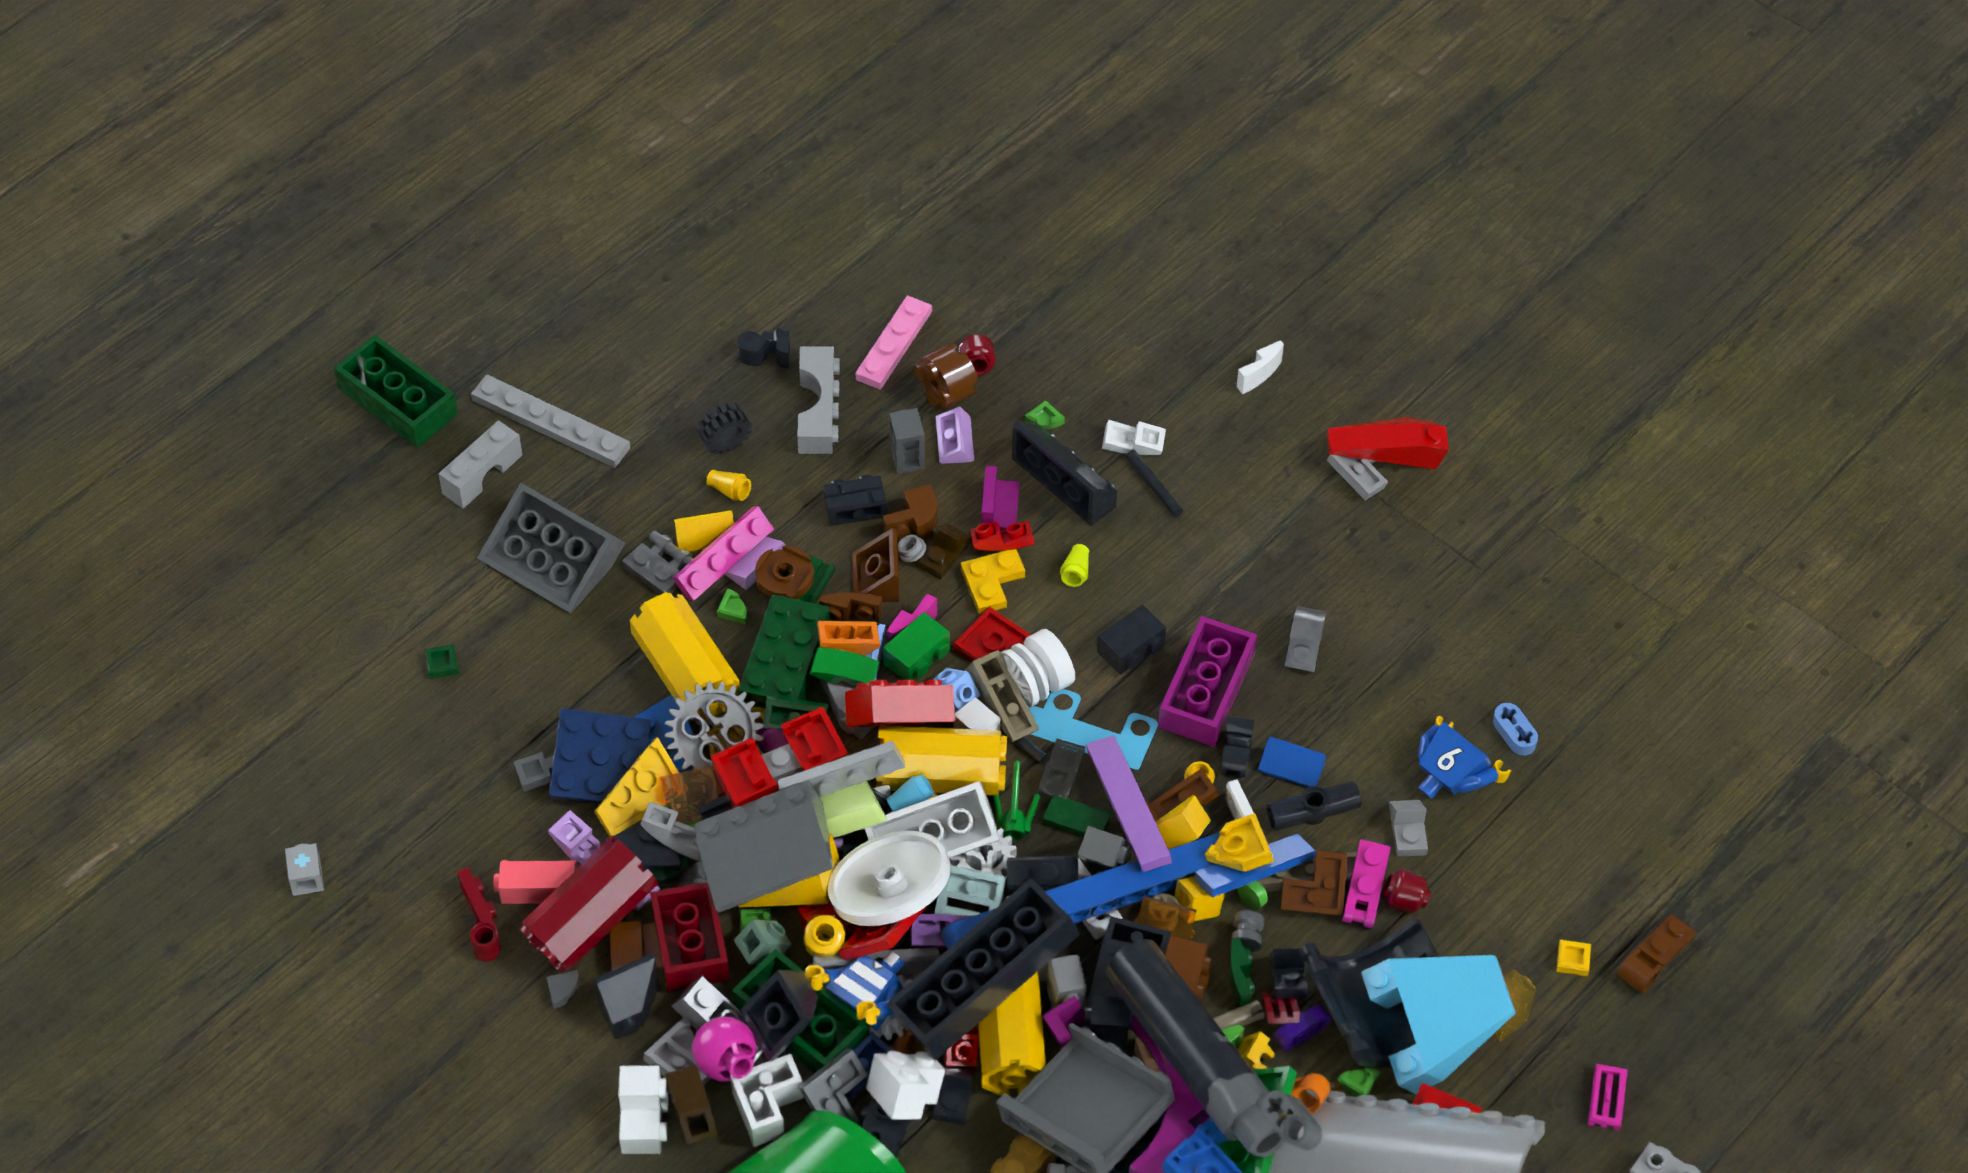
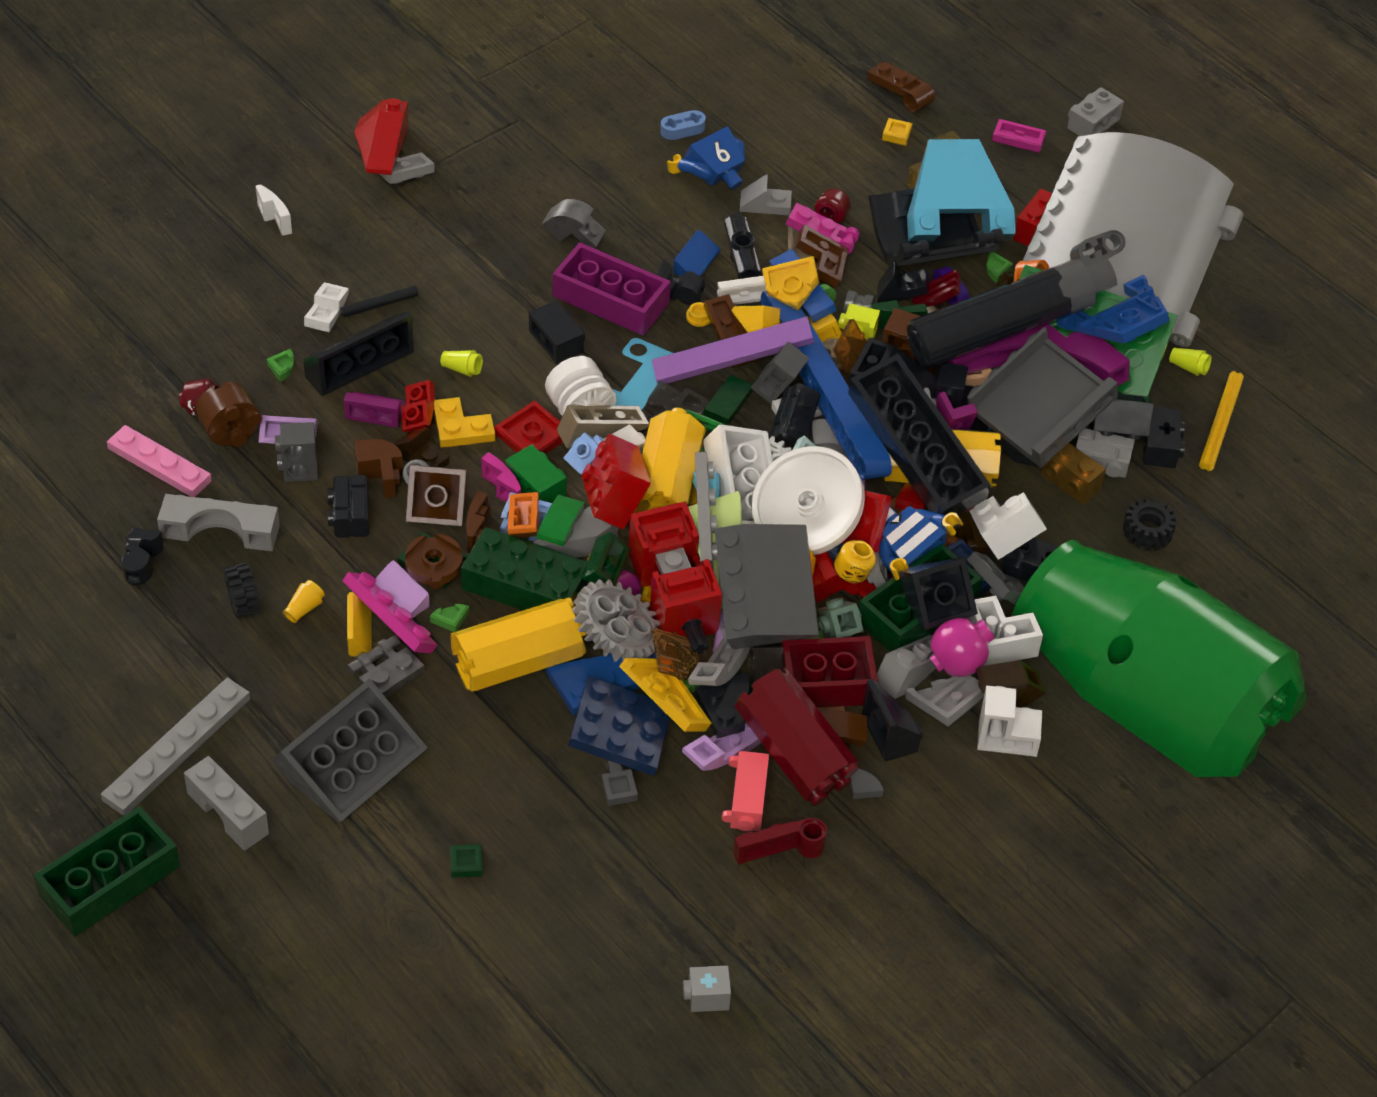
camera: 85 degrees left, 5 degrees down
none -> neon yellow brick [838,303,880,342]

